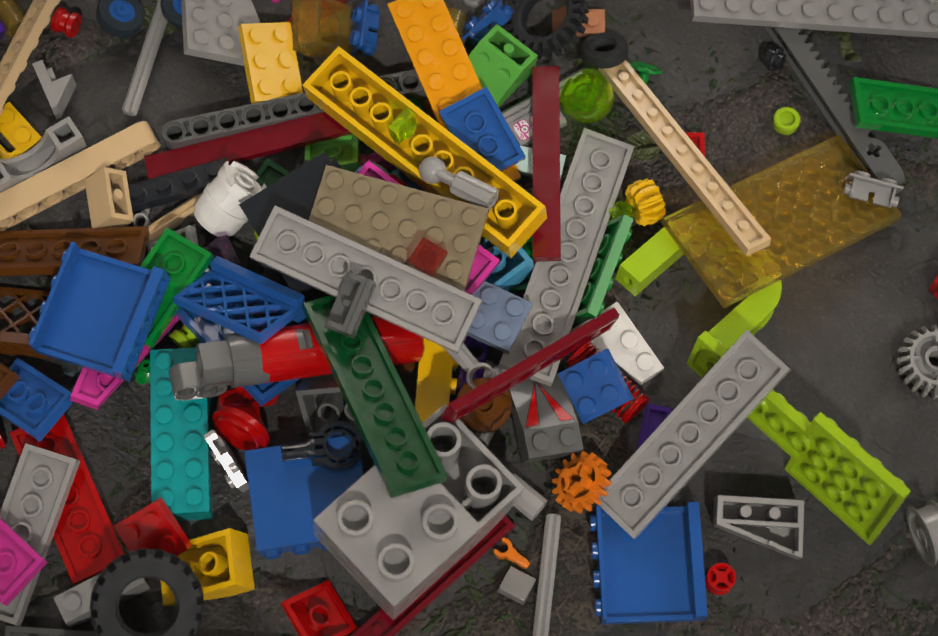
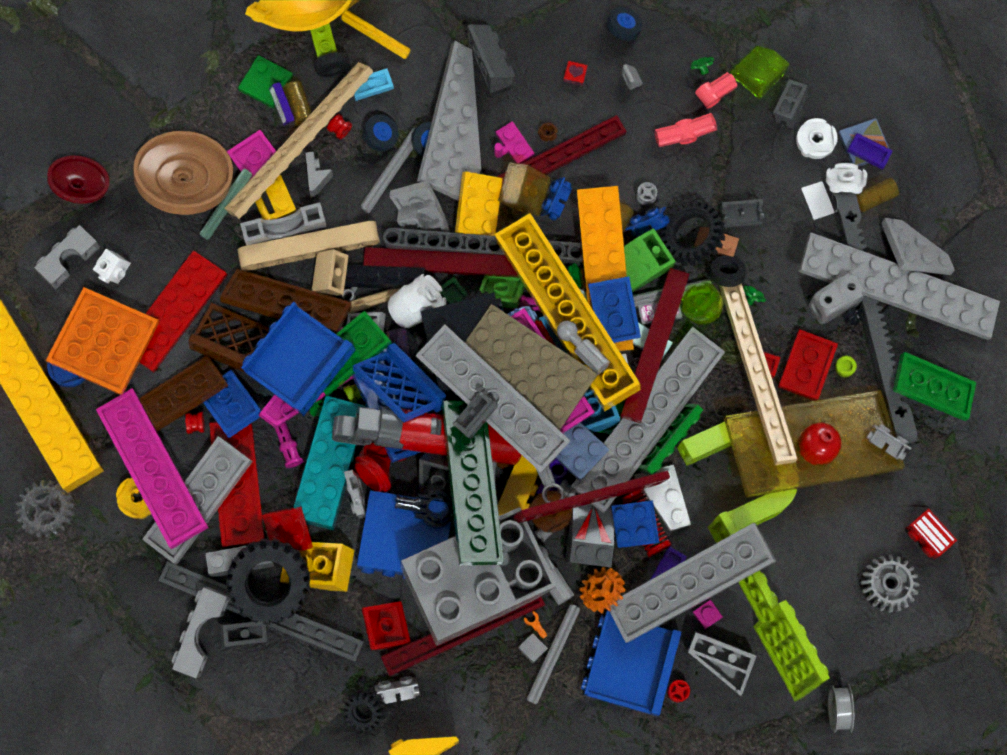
camera: 15 degrees right, 5 degrees up
clear neon green plate [388,107,418,144] -> none
clear red plate [408,237,448,277] -> none
clear neon green plate [609,201,635,223] -> none
yellow gear [625,179,666,226] -> none
none -> dark pink pin [275,422,304,468]
none -> light grey slope [389,181,450,232]
none -> dark pink plate [692,600,723,630]
none -> red plate [778,329,838,402]
none -> red cylinder [798,422,842,465]
none -> light grey piece [809,273,864,324]

